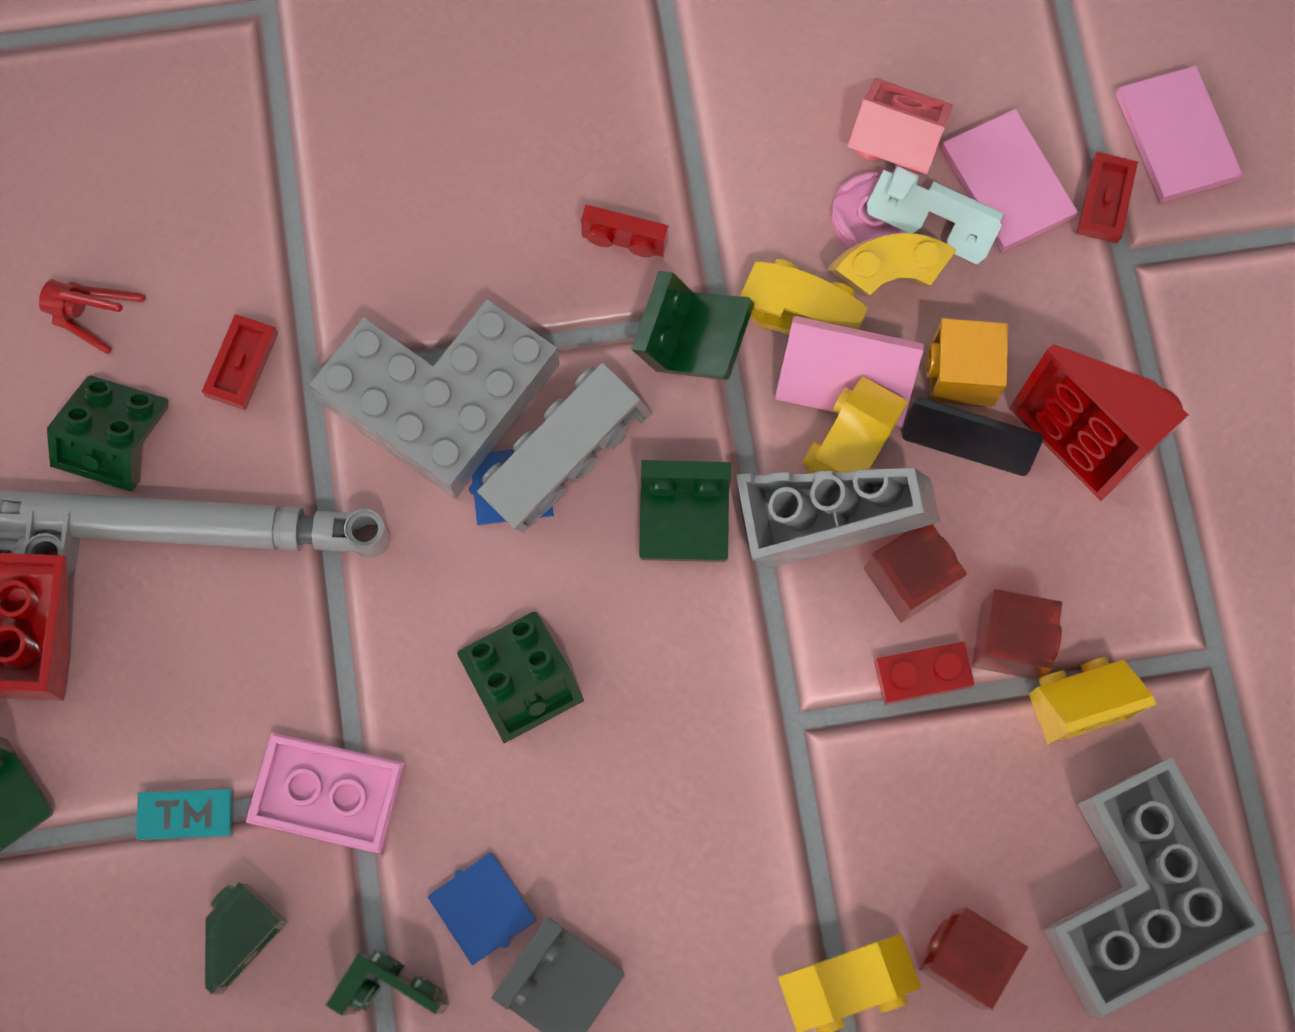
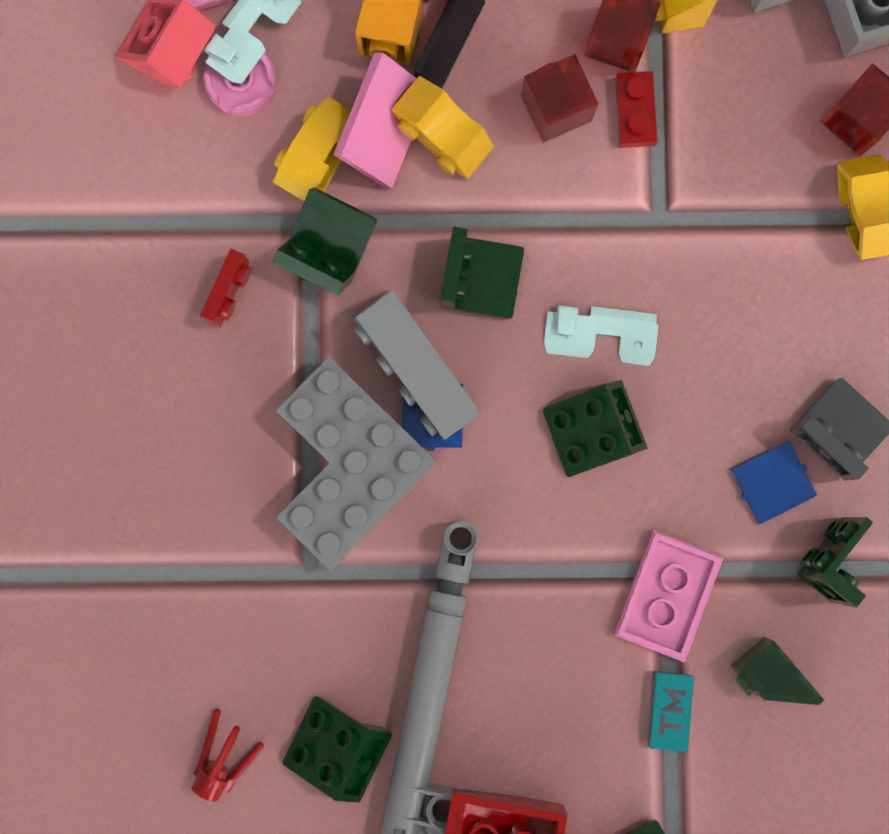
camera: 80 degrees left, 10 degrees up
red plate [201,314,278,411] -> none
light grey wedge [736,468,940,568] -> none
yellow brick [827,233,957,295] -> none
none -> light aqua piece [544,305,659,366]

